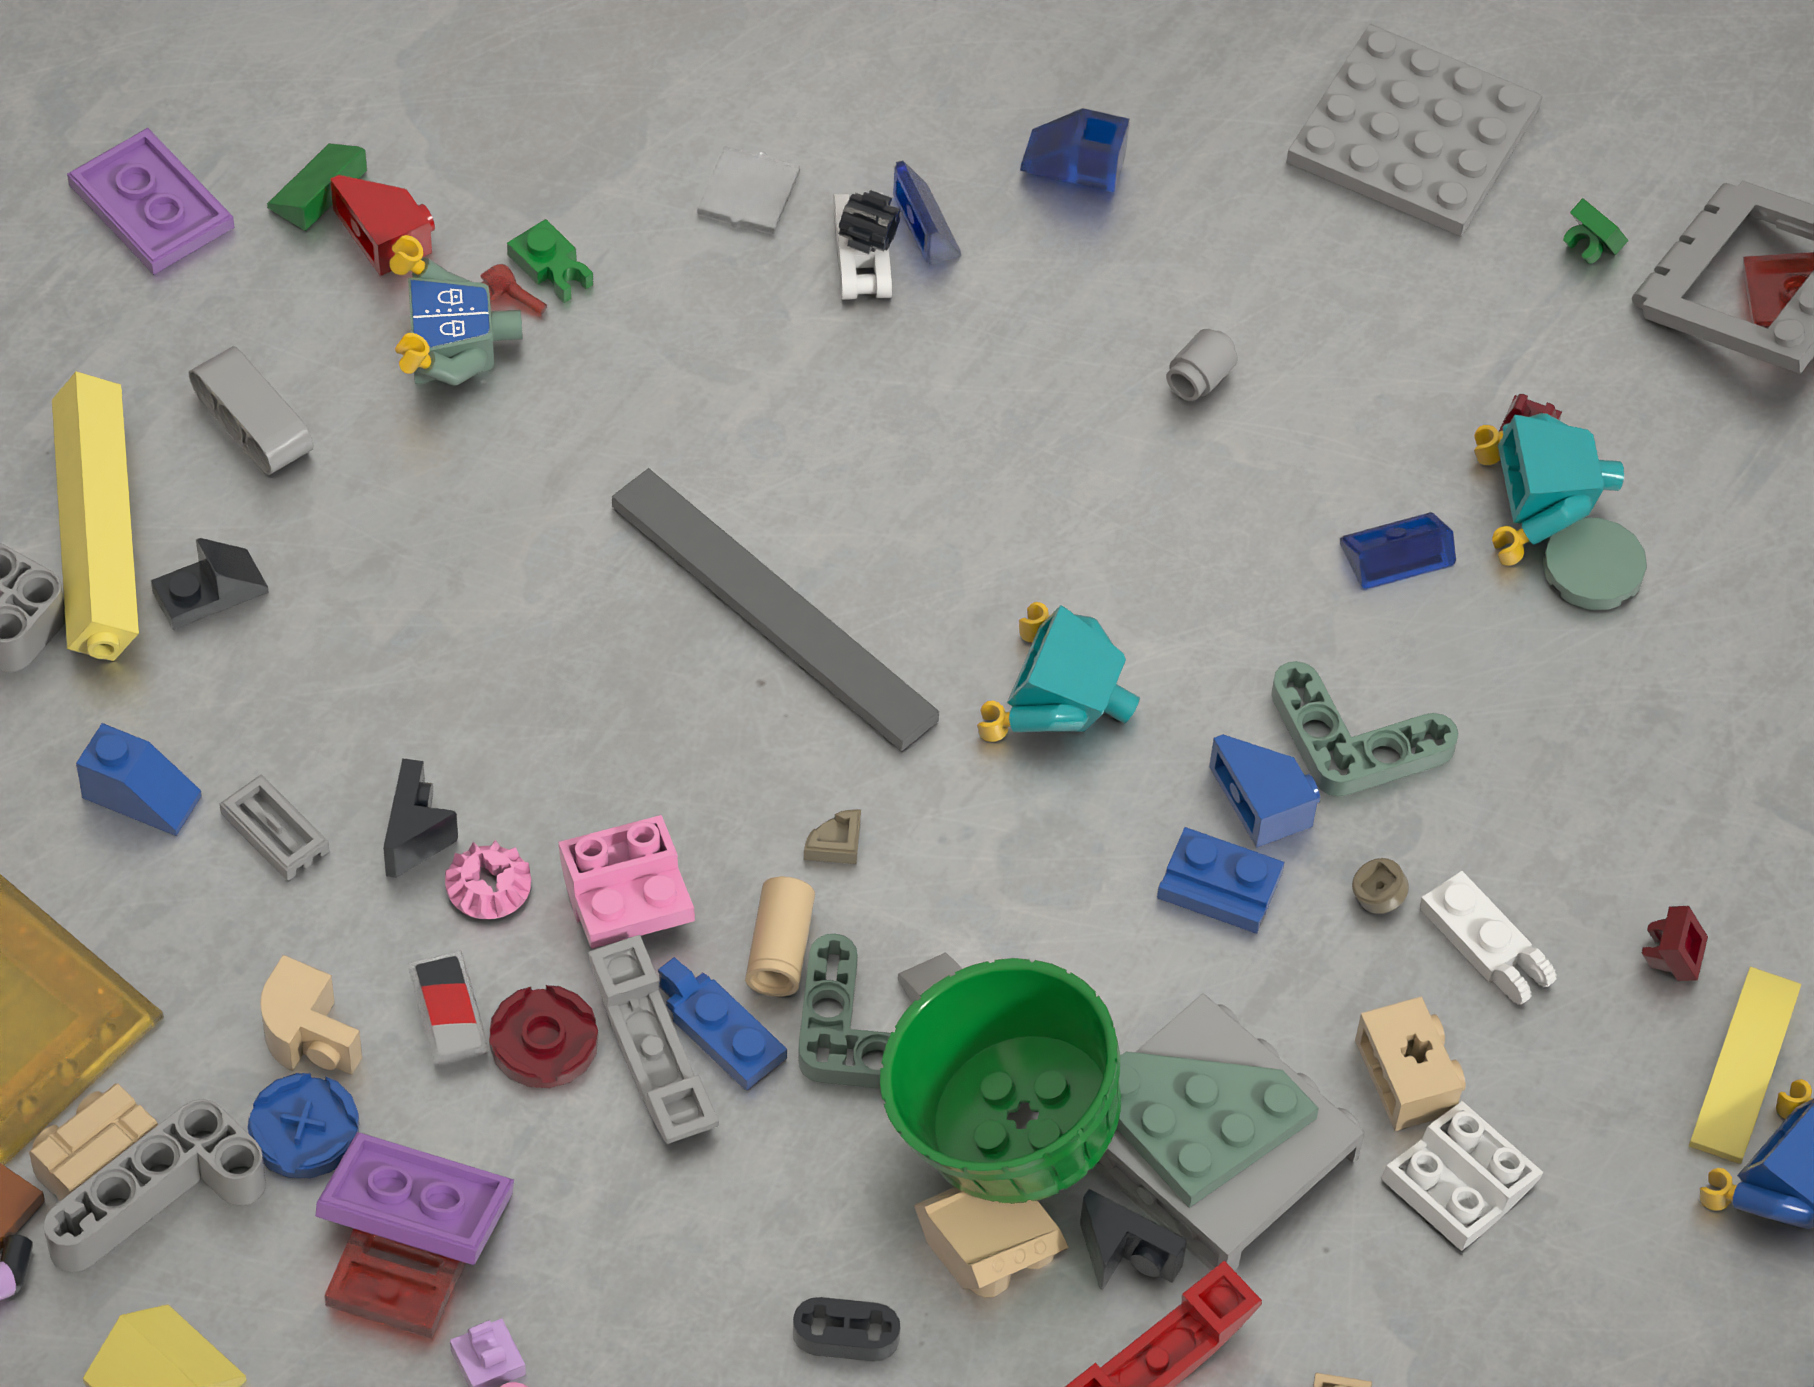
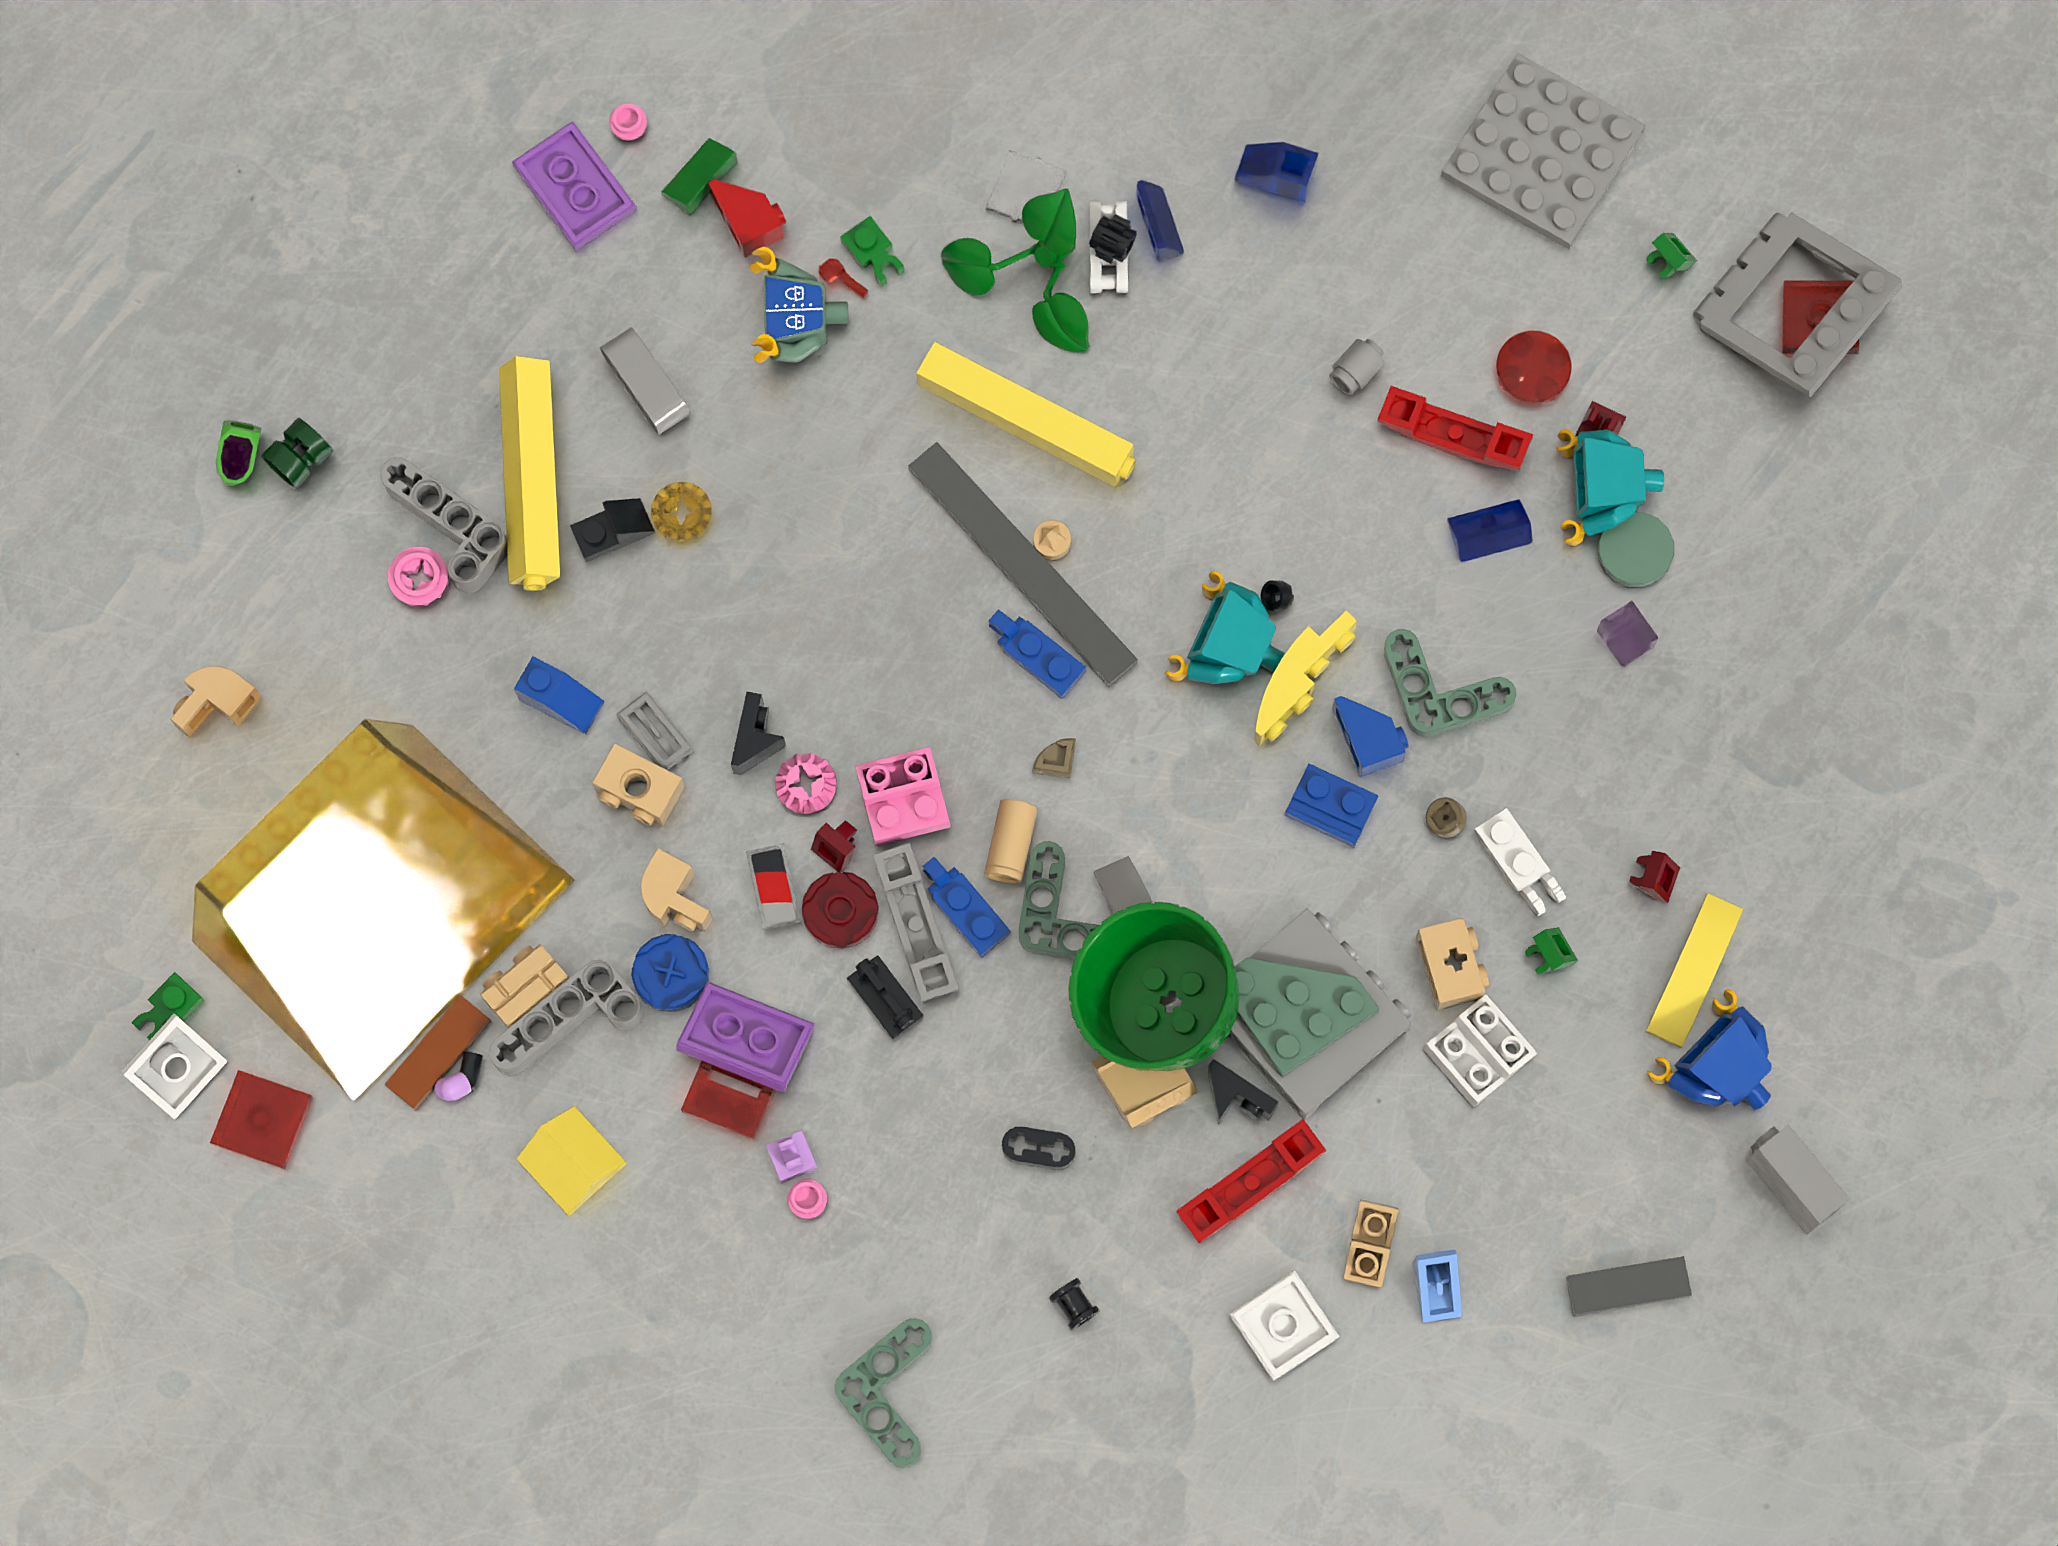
camera: 10 degrees right, 20 degrees up
none -> tan brick [592,743,685,826]
none -> bright pink plate [610,104,647,140]
none -> clear yellow gear [651,482,712,542]
none -> dark red tile [811,820,857,873]
none -> black hinge [847,955,924,1039]
none -> light yellow brick [916,342,1137,488]
none -> green plant [941,188,1090,352]
none -> blue hinge [989,609,1086,699]
none -> tan tile [1033,520,1071,560]
none -> light yellow slope [1254,611,1357,746]
none -> black hinge [1261,580,1294,611]
none -> red slope [1377,386,1533,470]
none -> clear red dish [1496,331,1572,403]
none -> green tile [1525,927,1578,974]
none -> clear purple panel [1597,601,1658,666]

